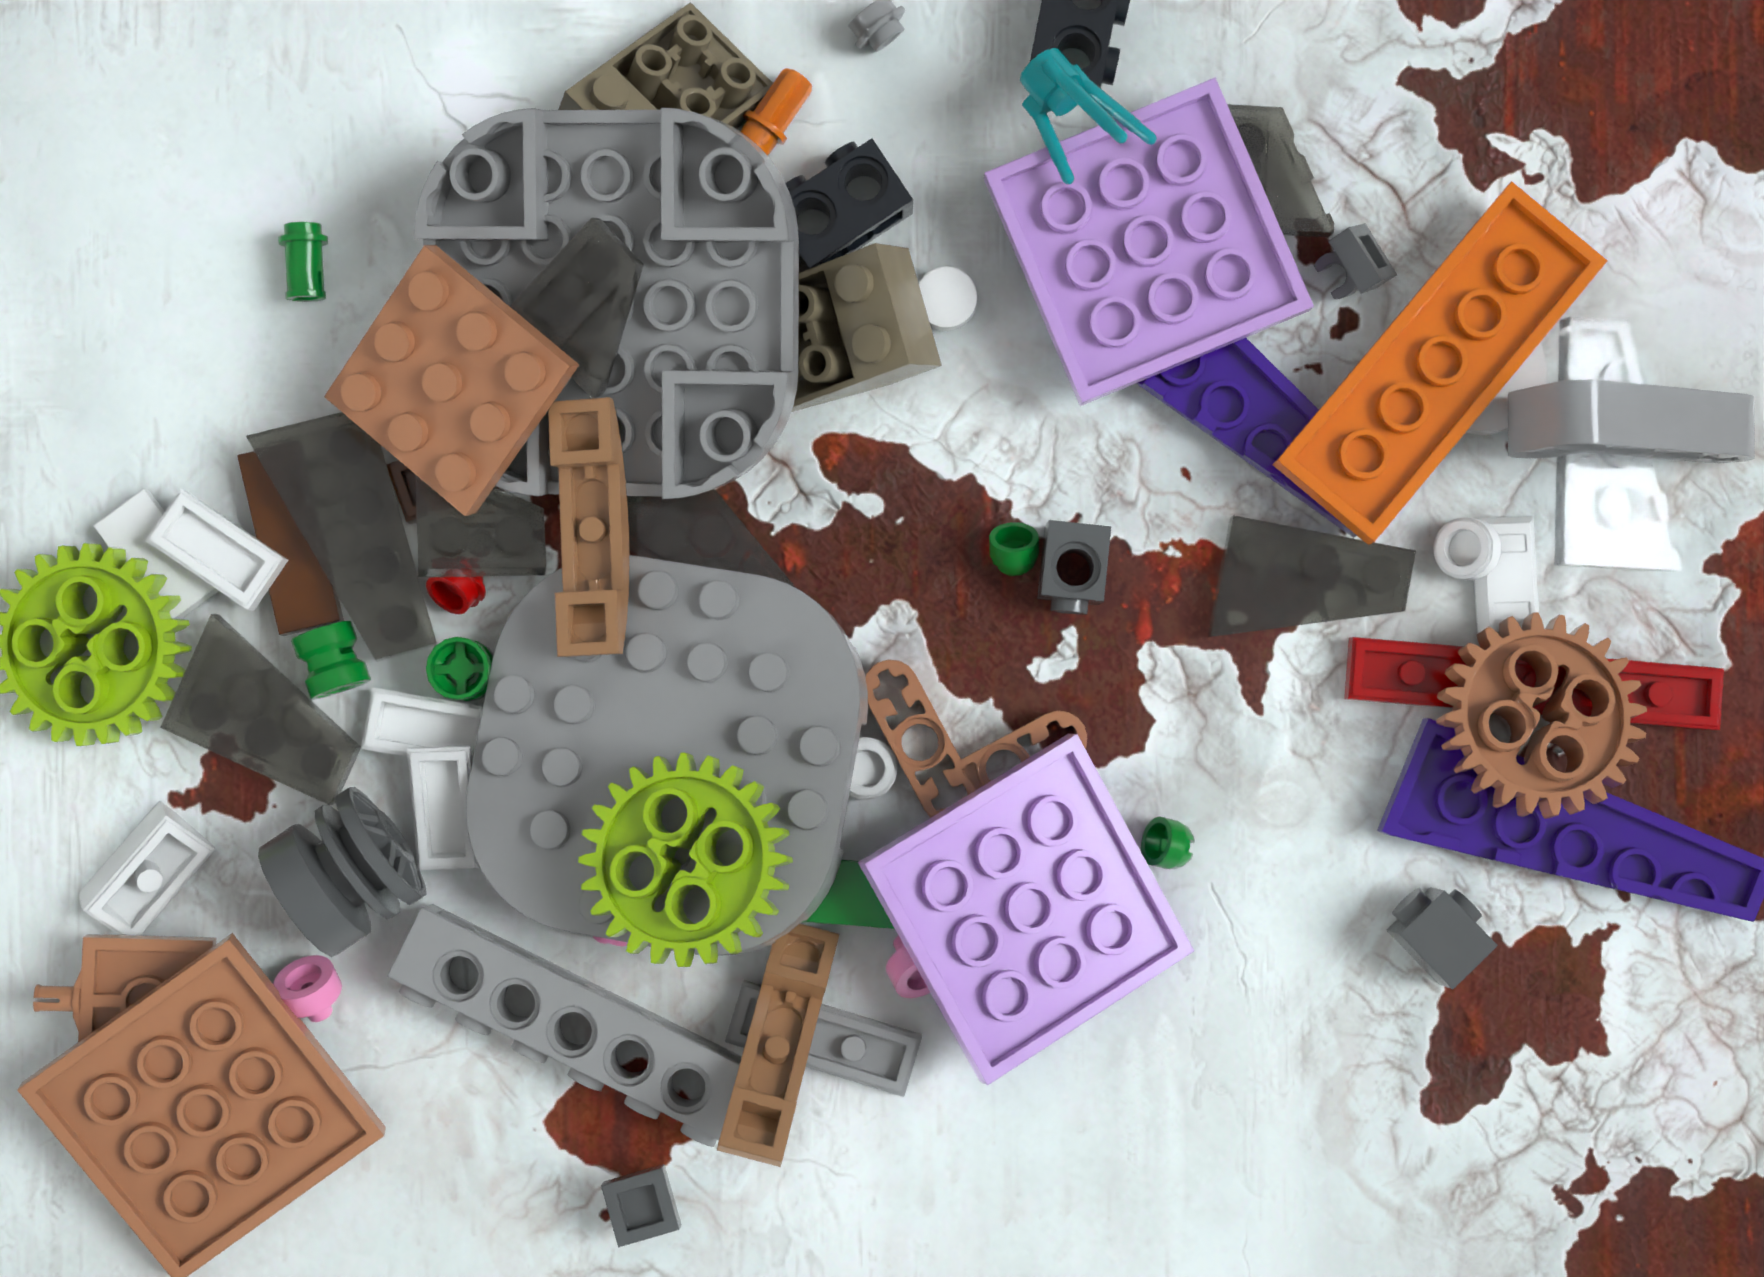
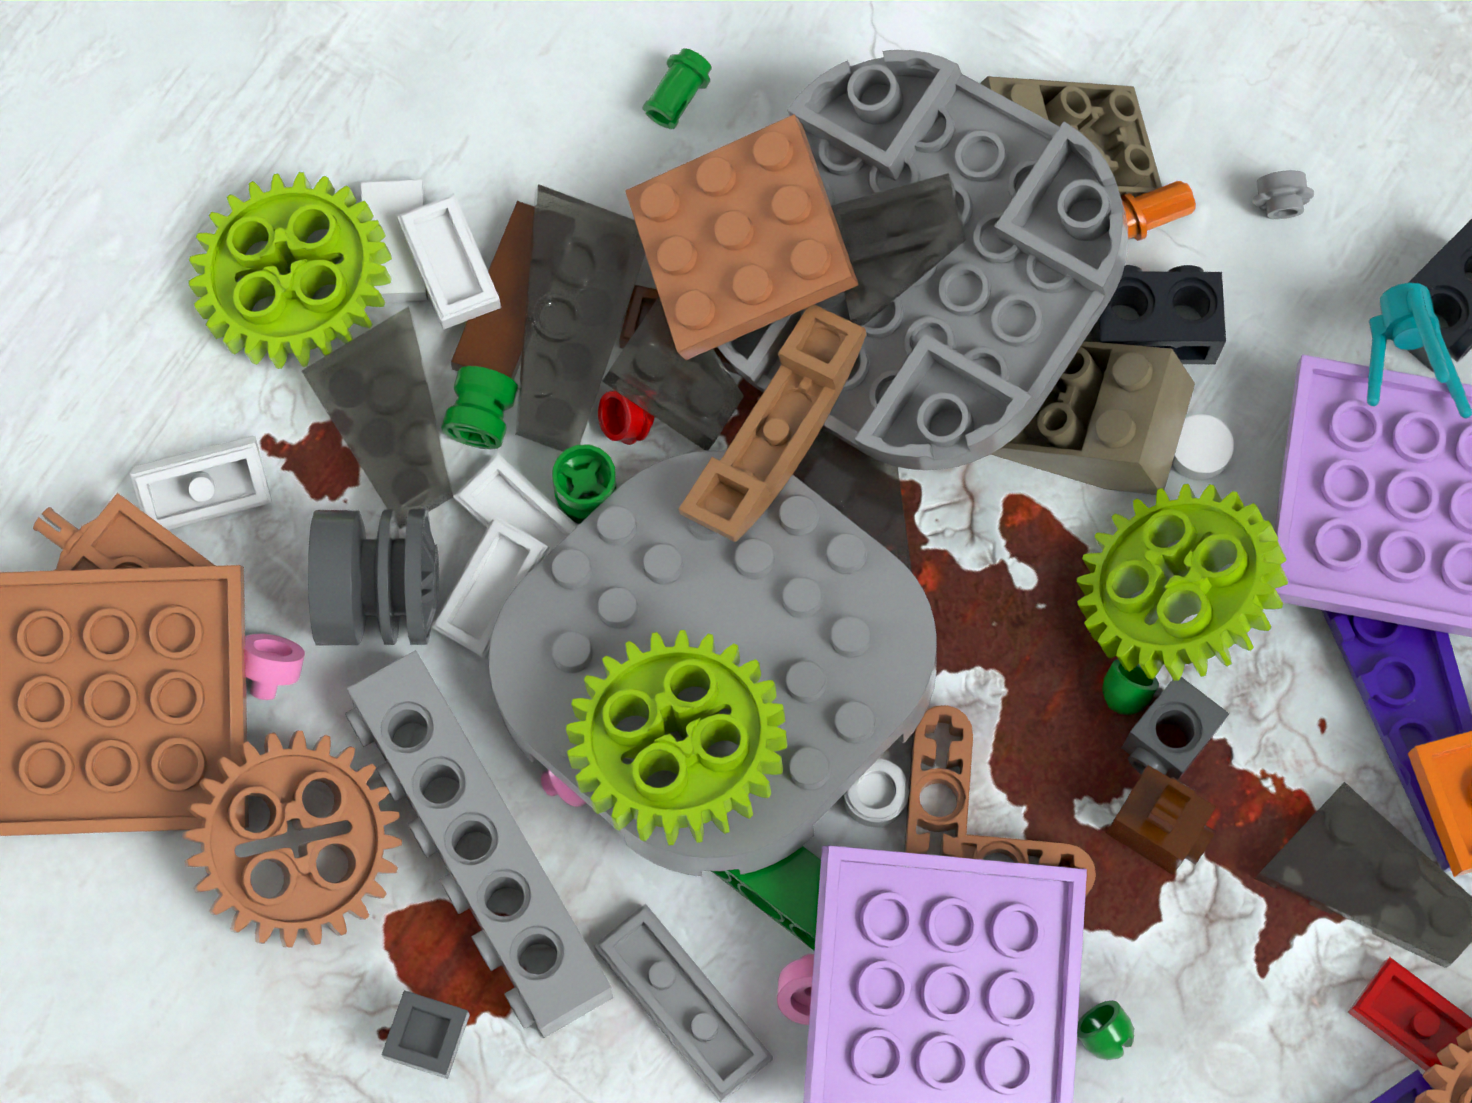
camera: 30 degrees right, 15 degrees down
medium nougat slope [717,924,840,1167] -> none
none -> nougat gear [183,731,402,947]
none -> lime gear [1077,484,1288,681]
none -> reddish brown brick [1106,765,1216,875]

